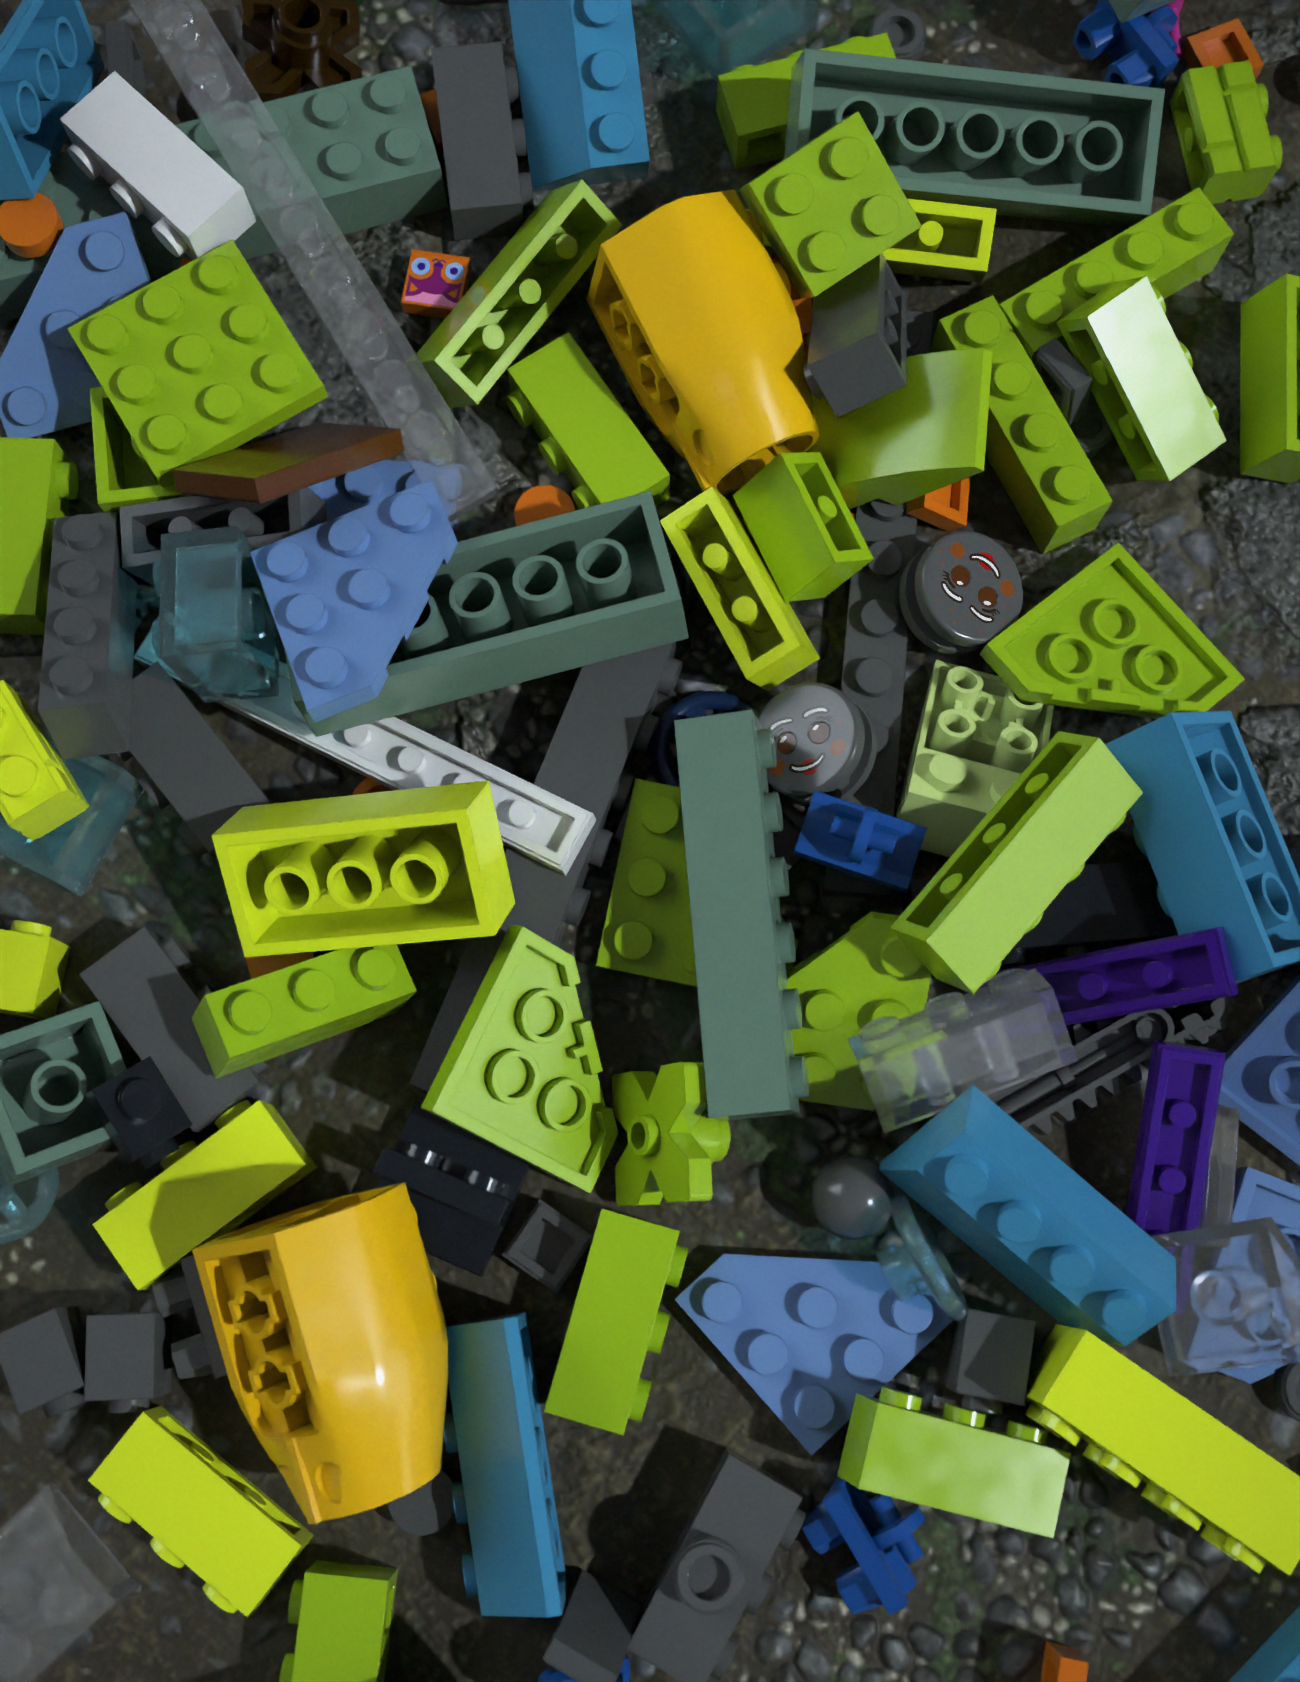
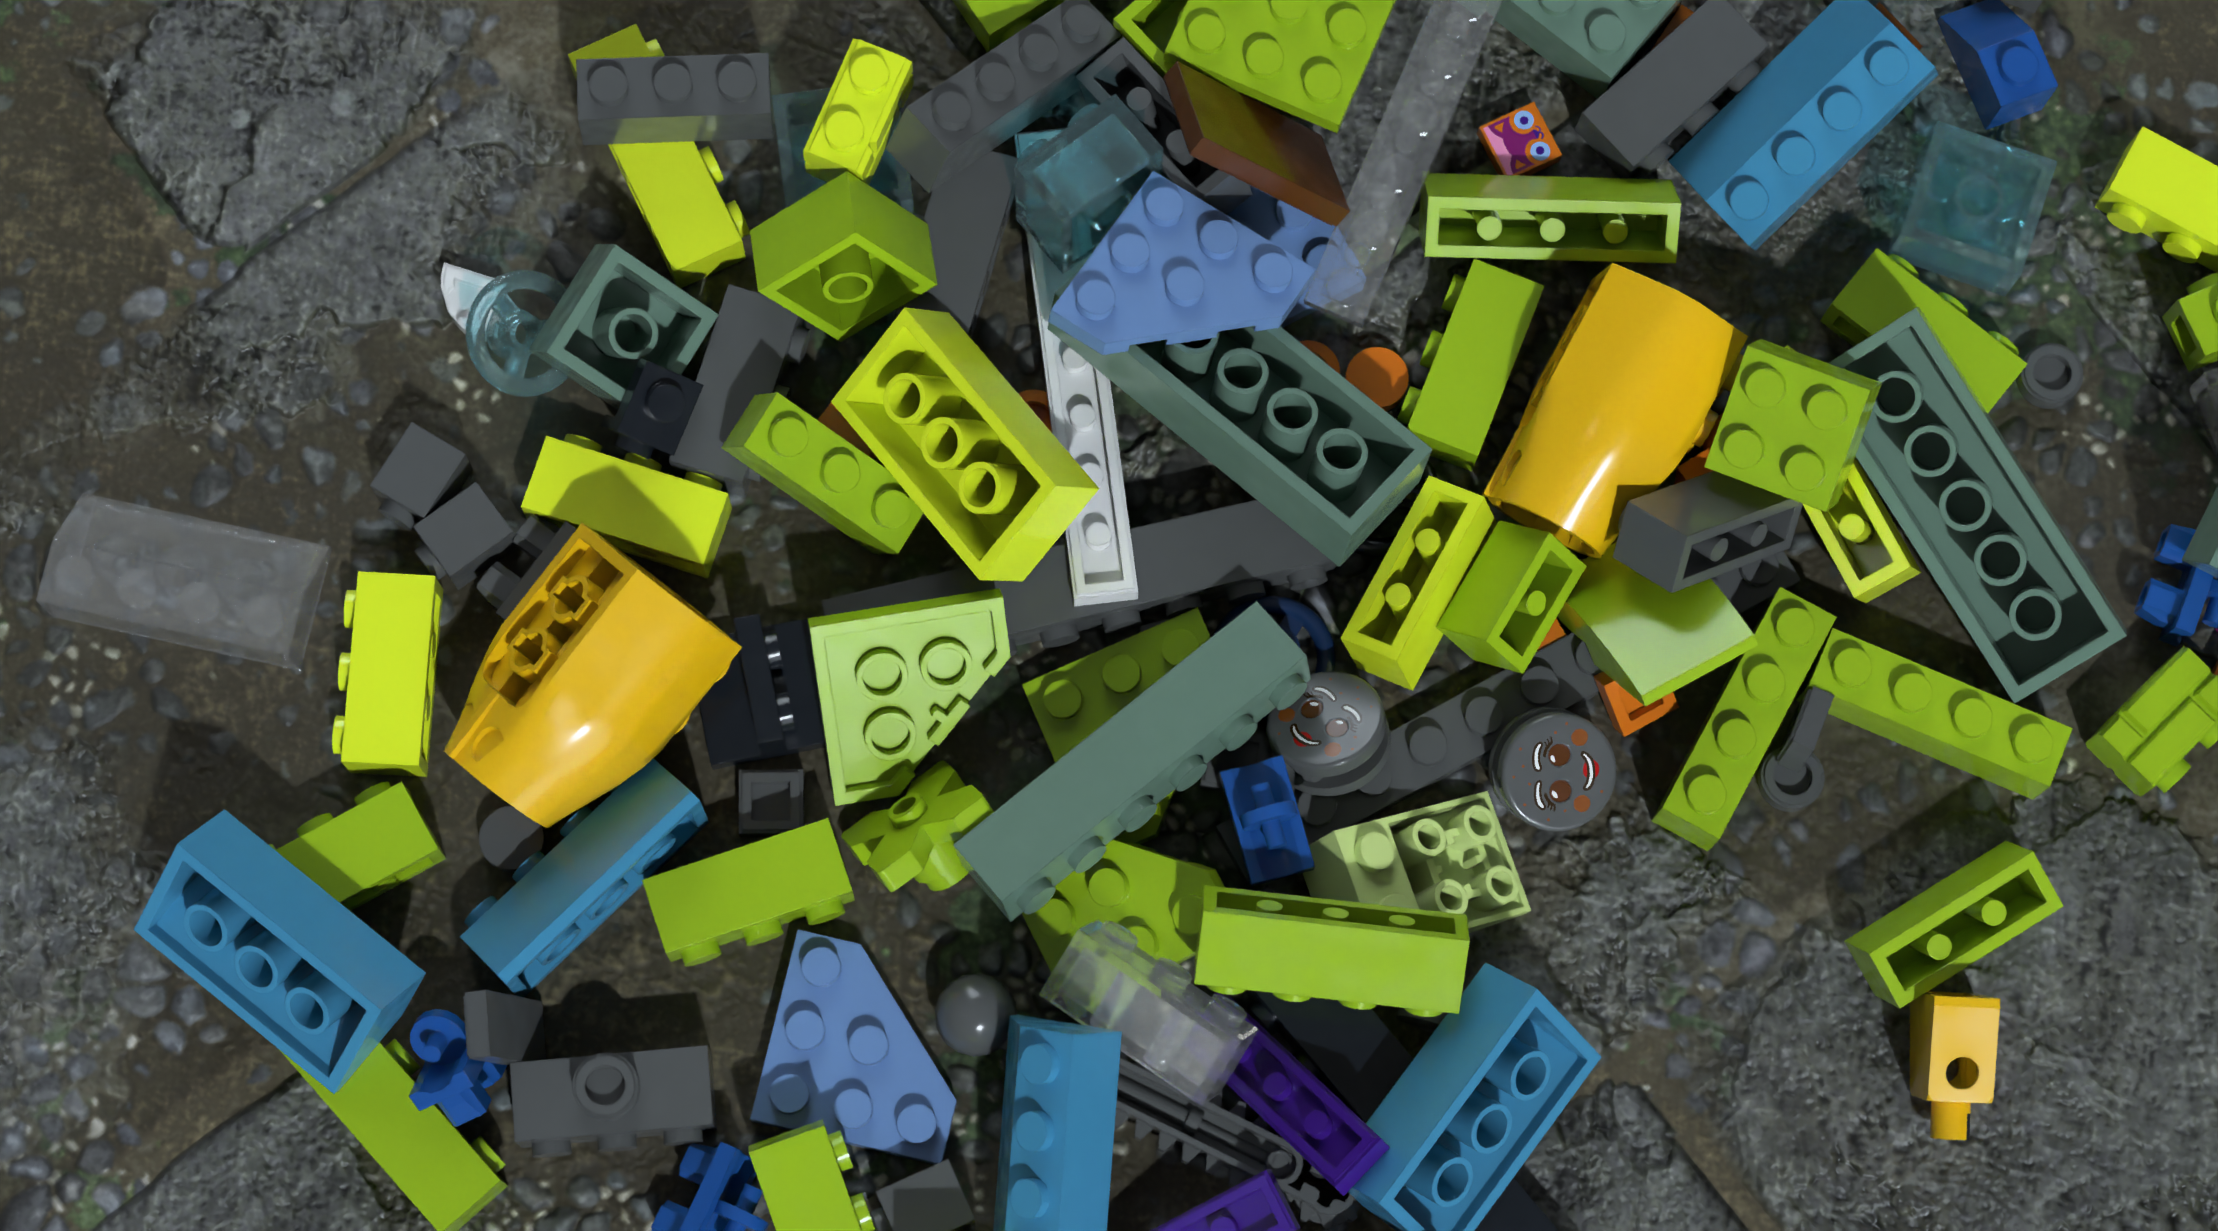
camera: 50 degrees right, 0 degrees up
clear light blue piece [876,1195,968,1321] -> none
lime plate [980,542,1245,719] -> none
brick [1056,276,1227,481] -> none
none -> lime brick [750,171,938,342]

